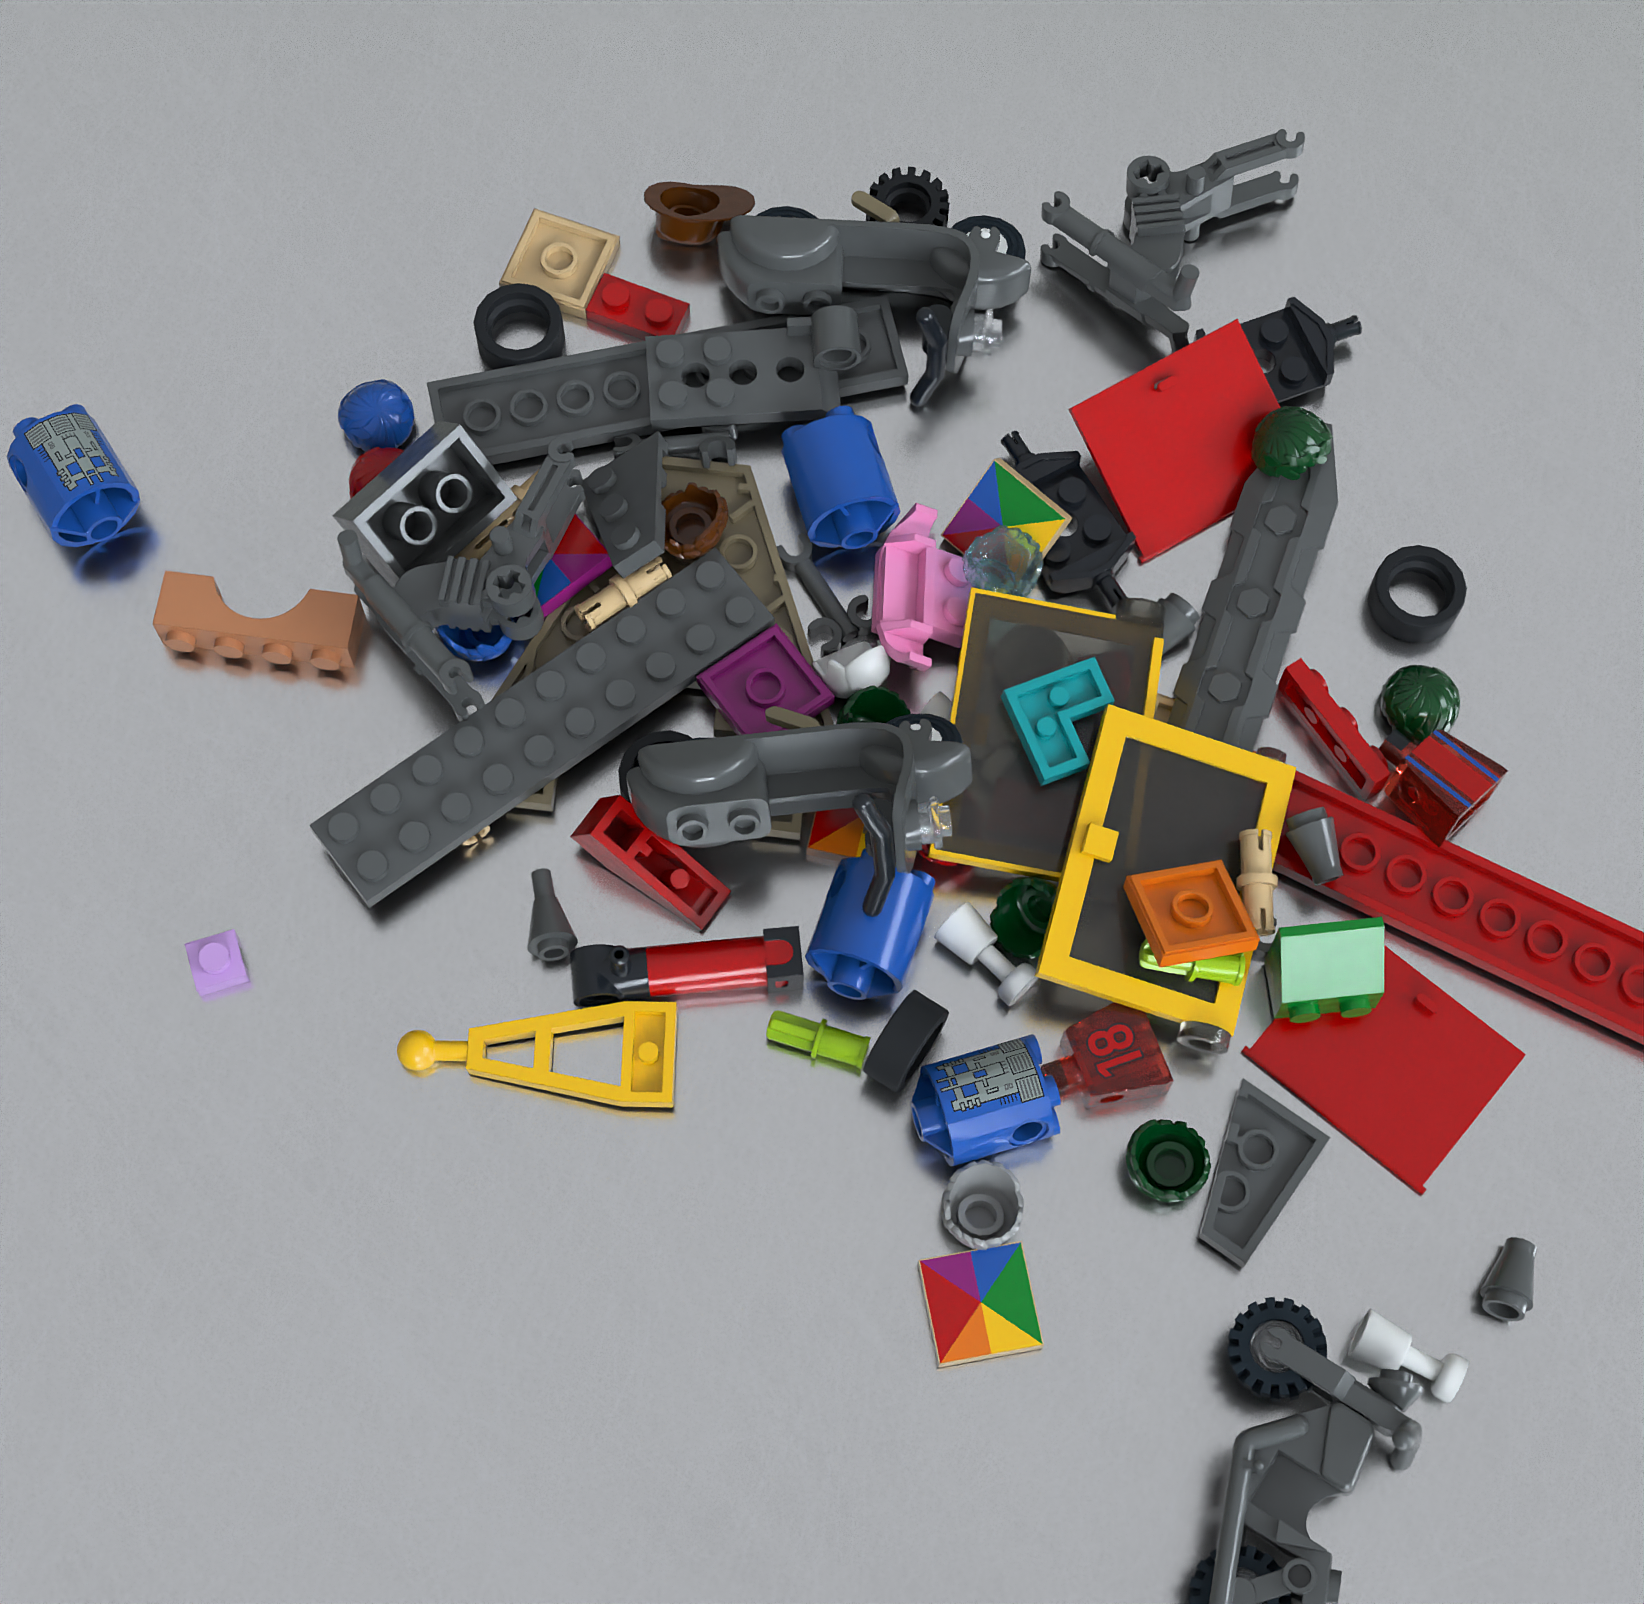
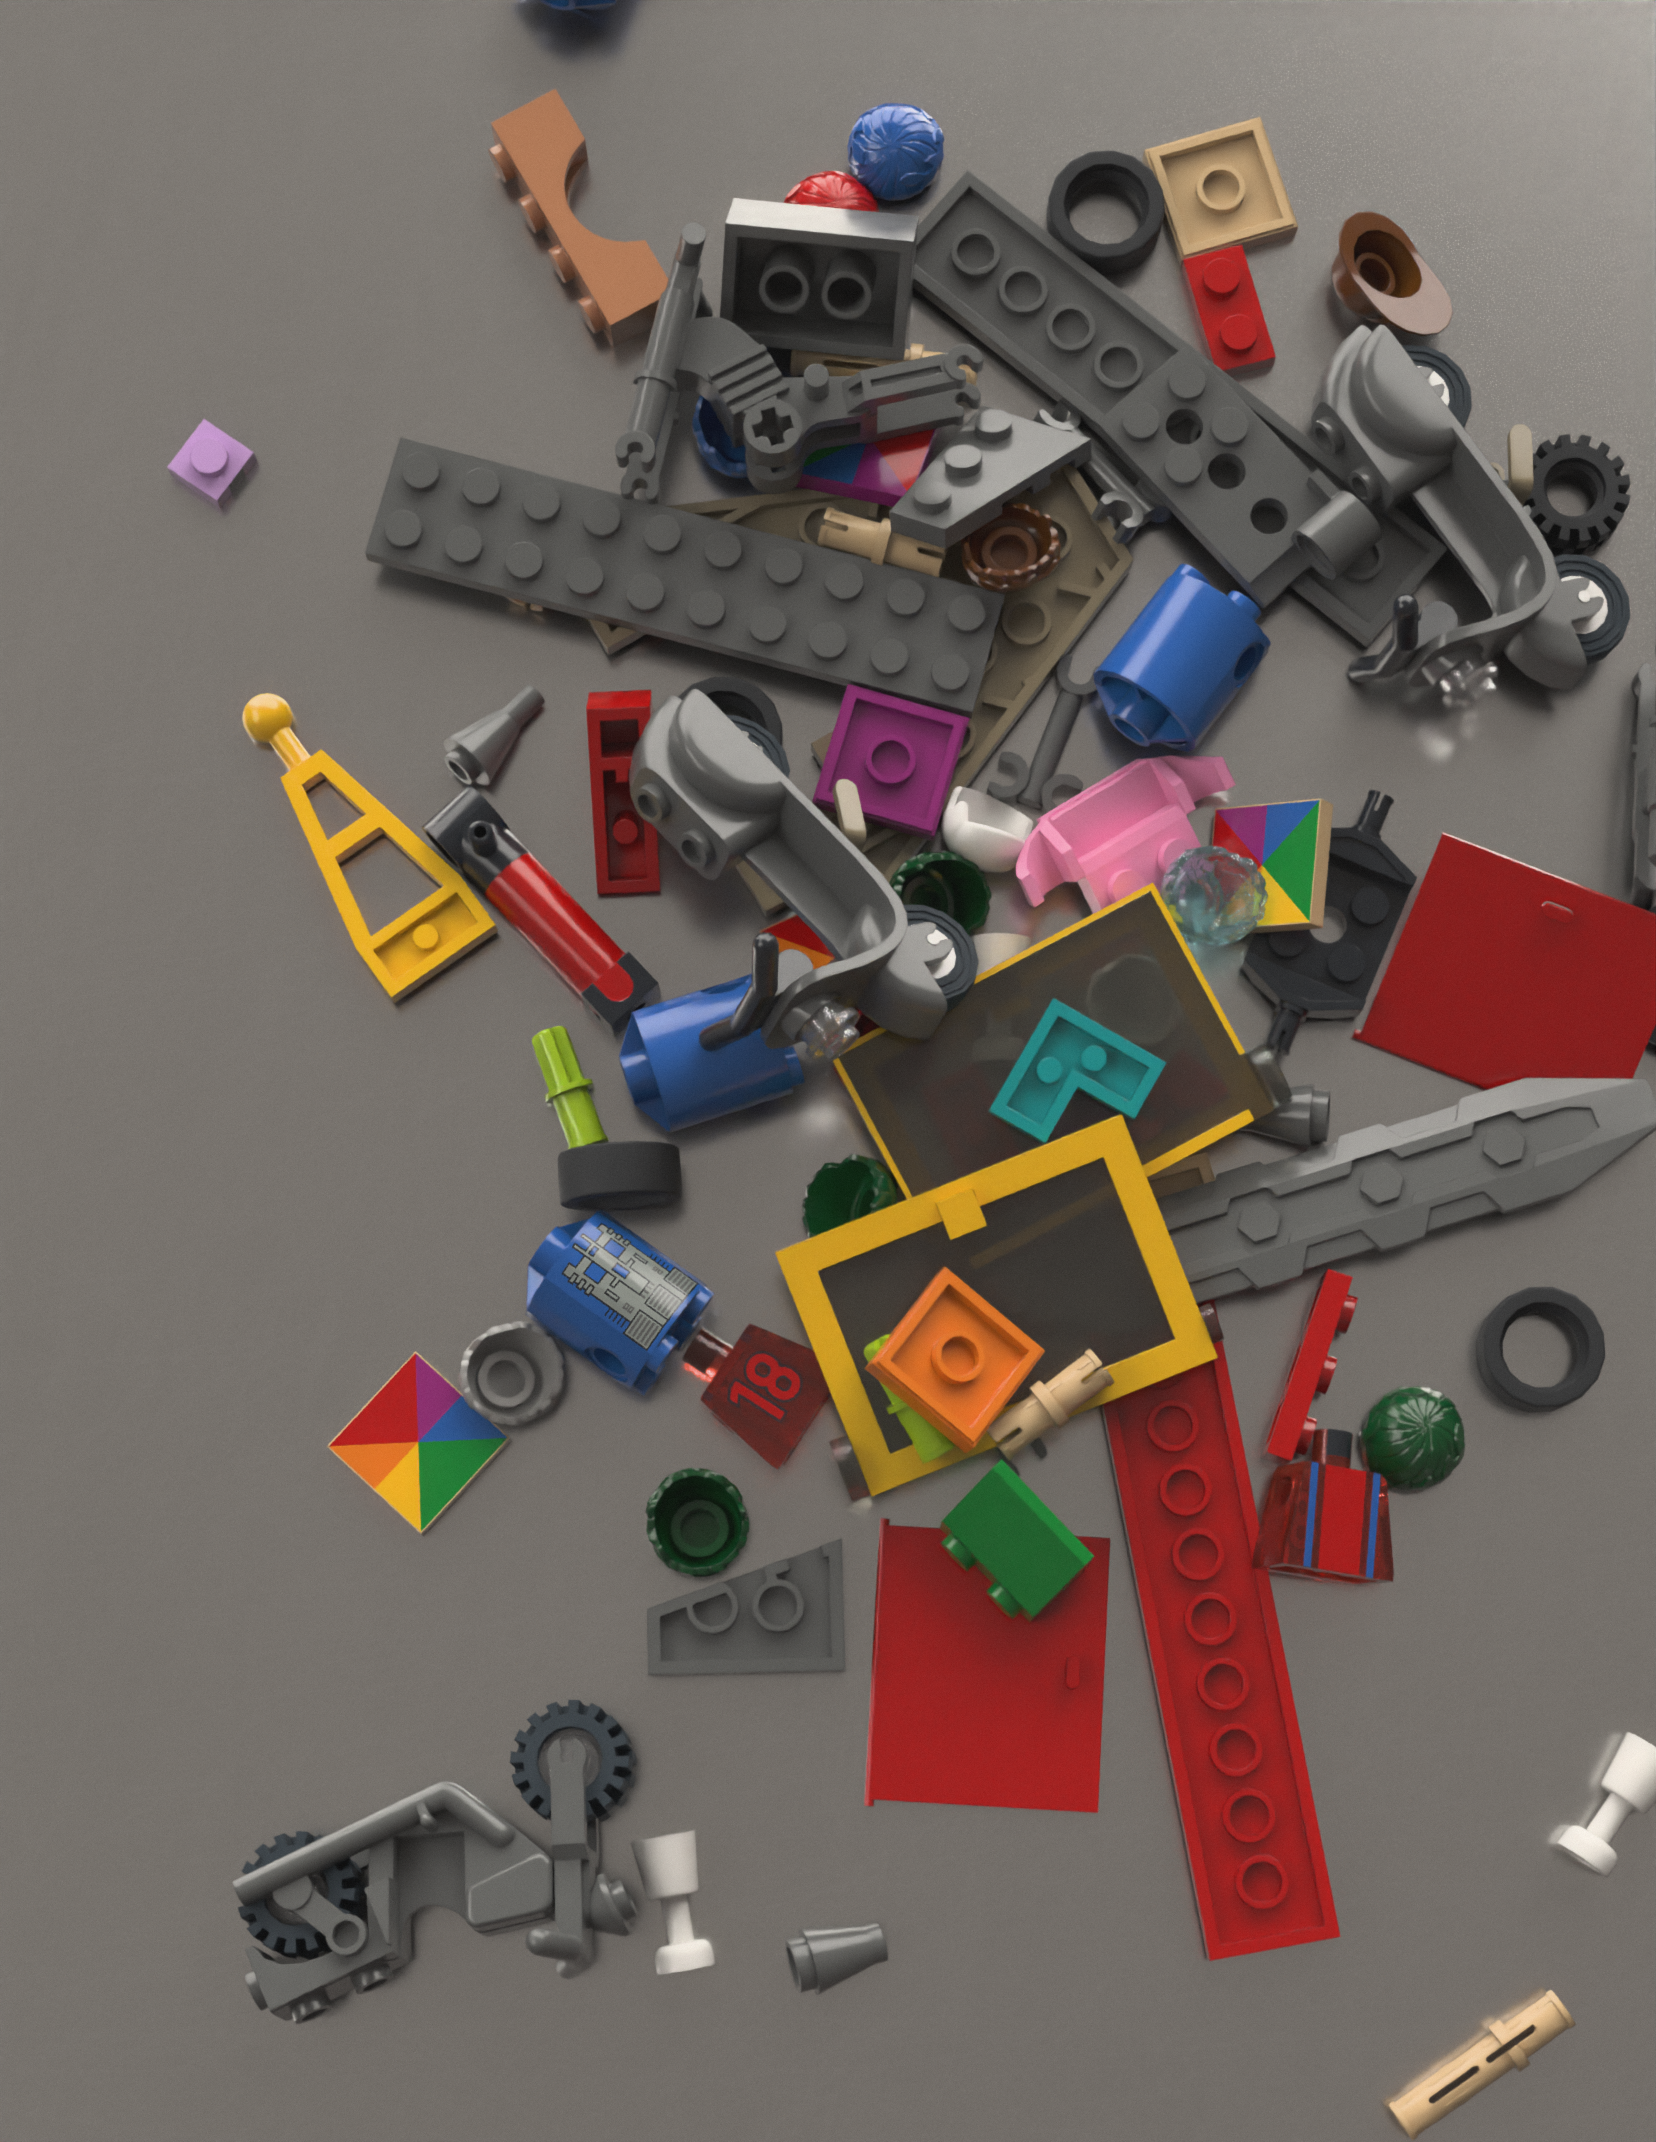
camera: 55 degrees right, 10 degrees up
white piece [934,902,1039,1006] -> none
dark green hair [1251,406,1333,480] -> none
dark grey cone [1285,807,1344,886] -> none

